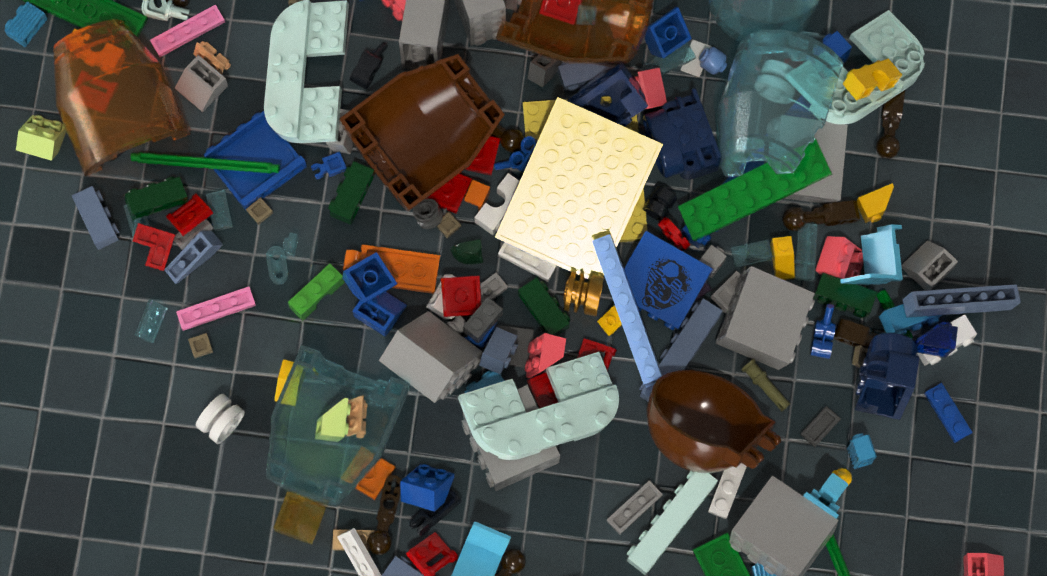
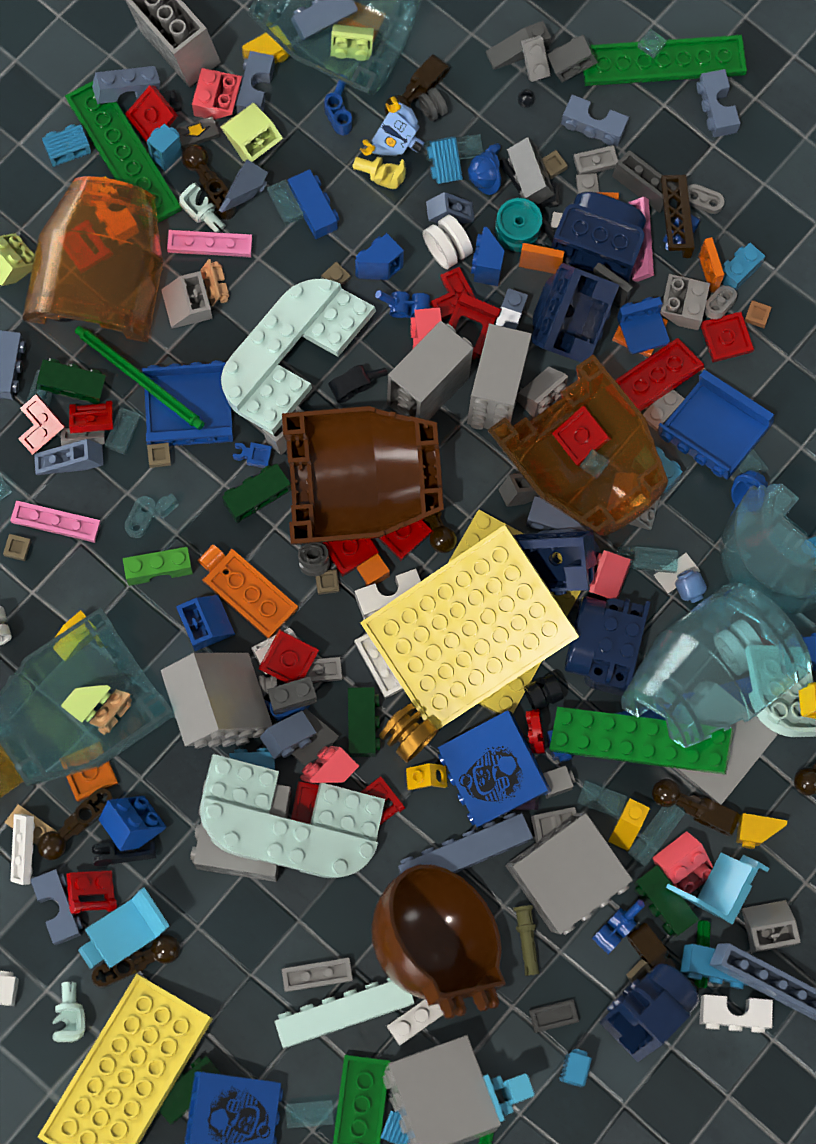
camera: 30 degrees right, 0 degrees up
blue slope [343,252,397,304] -> none
clear green brick [450,239,483,265] -> none
blue beam [494,136,538,172] -> none
light blue brick [592,234,663,388] -> none
blue slope [645,7,692,59] -> none
yellow plate [832,468,852,486] -> none
clear blue slope [915,322,958,358] -> none
blue plate [924,383,972,443] -> none

